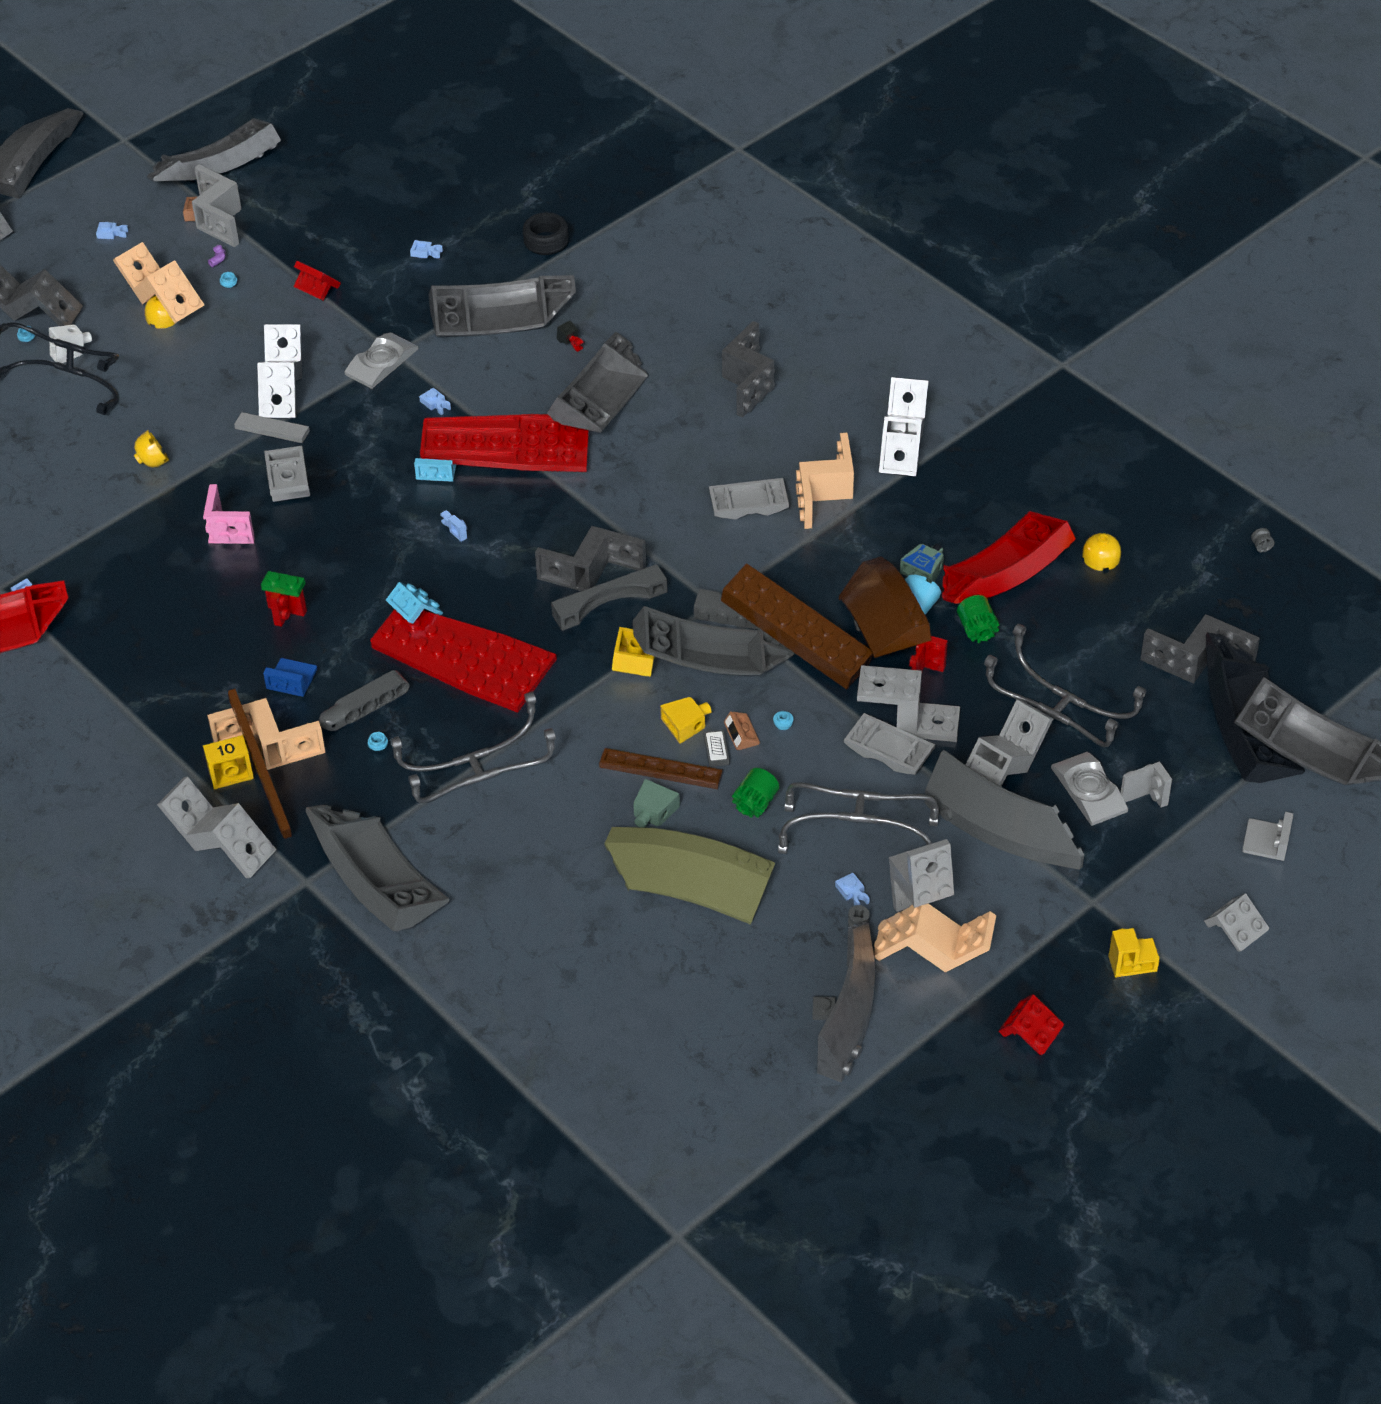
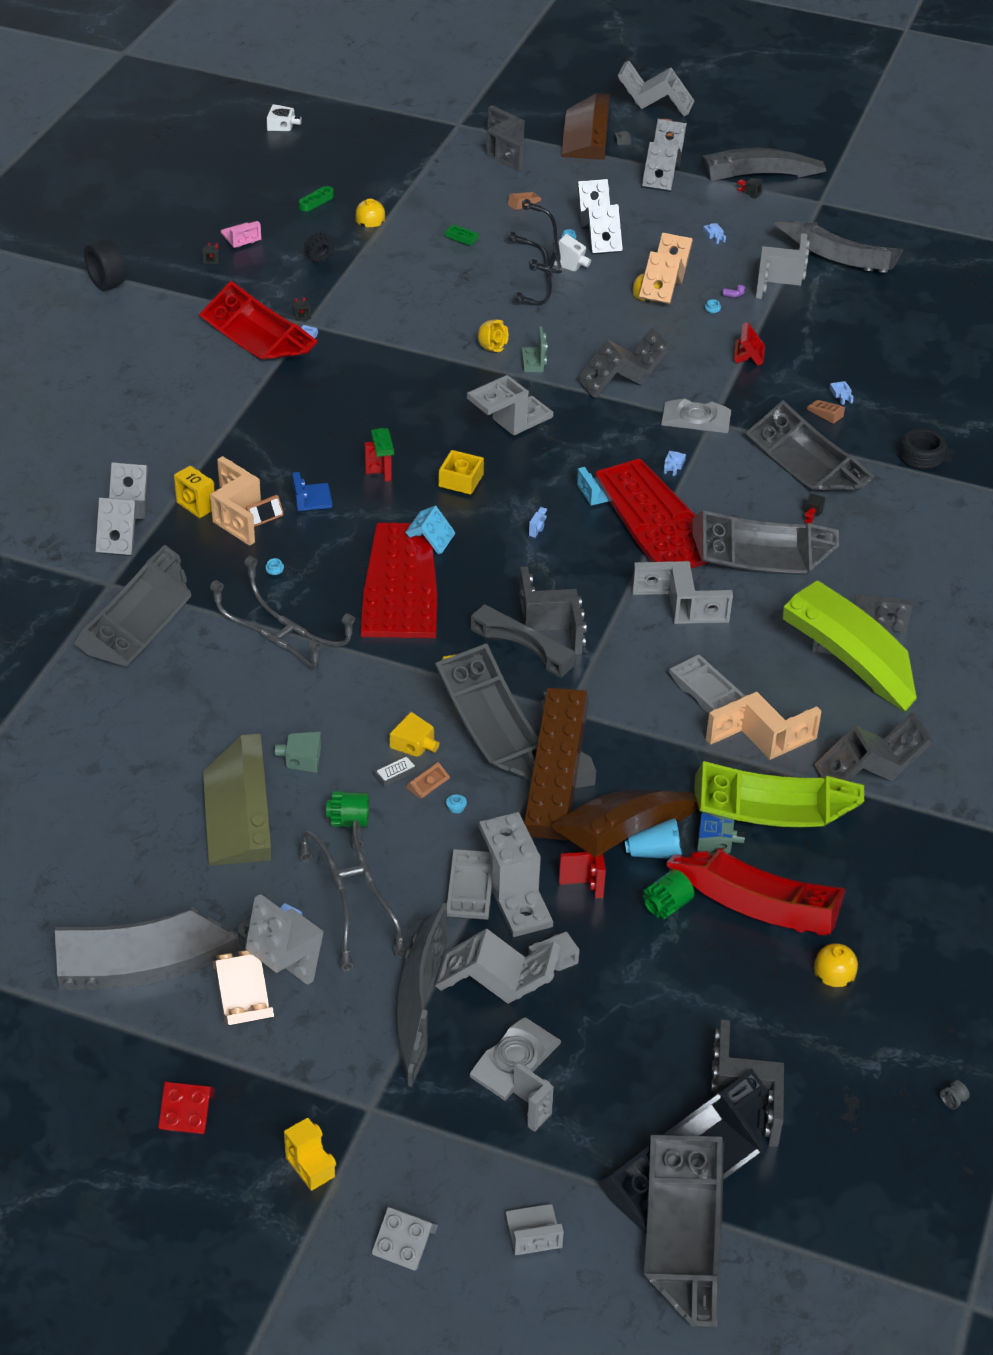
camera: 60 degrees right, 5 degrees down
bright pink bracket [203,484,255,544] -> none
reddish brown tile [228,689,292,839] -> none
light grey tile [234,412,309,443] -> none
dark grey piece [319,670,410,731] -> none
reddish brown tile [599,748,723,790] -> none
flat silver bar [984,624,1147,747] -> none
none -> slope [246,495,284,527]
none -> yellow brick [439,450,484,494]
none -> sand green bracket [522,327,548,372]
none -> light grey slope [528,932,579,971]
none -> light grey bracket [632,561,733,624]
none -> lime slope [694,761,864,827]
none -> pearl dark grey piece [737,178,762,199]
none -> lime slope [783,580,917,712]
none -> nougat slope [807,400,845,424]

